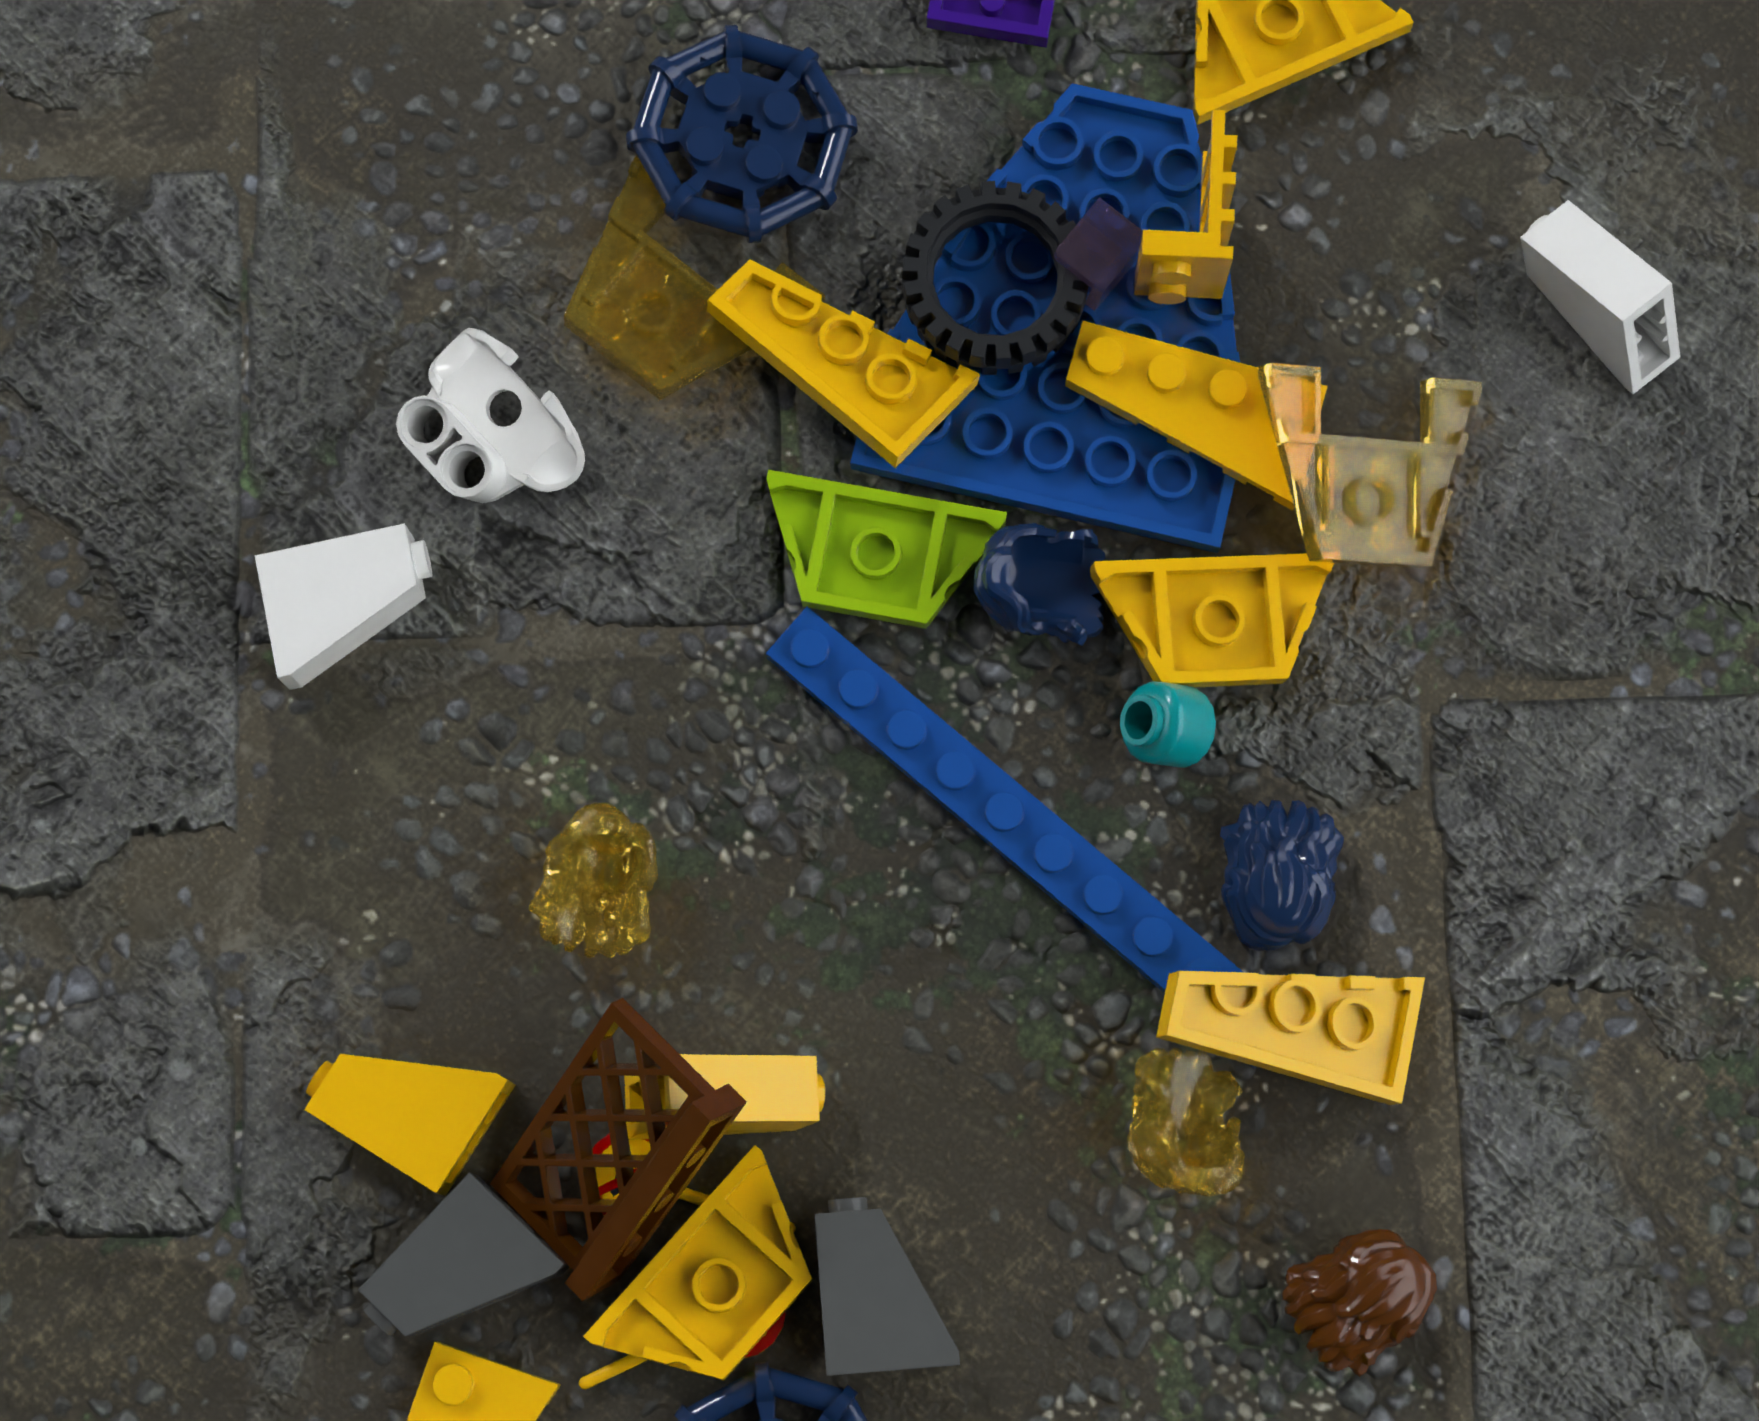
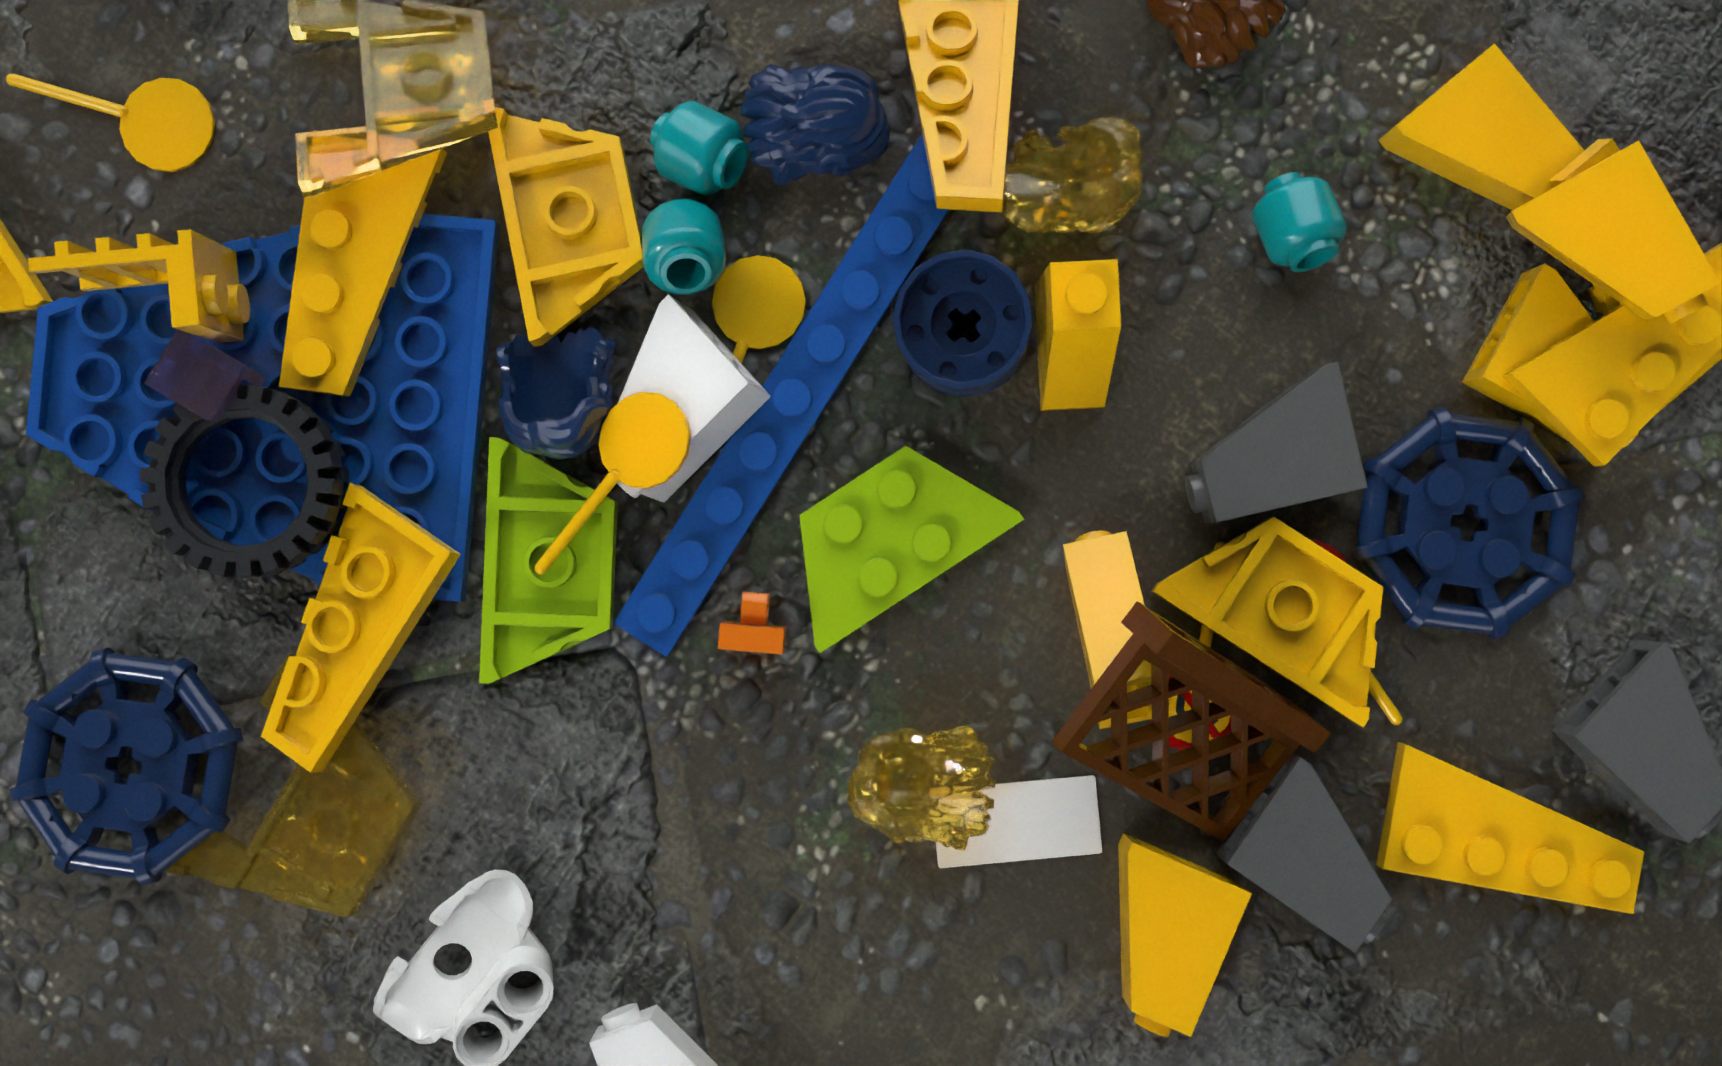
camera: 105 degrees left, 10 degrees up
none -> yellow piece [6,74,215,172]
none -> yellow piece [534,392,691,575]
none -> white slope [617,294,771,503]
none -> teal head [650,100,749,196]
none -> yellow piece [712,255,806,364]
none -> orange tile [718,592,787,655]
none -> lime wing [799,446,1024,653]
none -> dark blue wheel [893,249,1032,397]
none -> white sticker [931,775,1102,868]
none -> yellow slope [1034,259,1121,411]
none -> teal head [1252,172,1347,272]

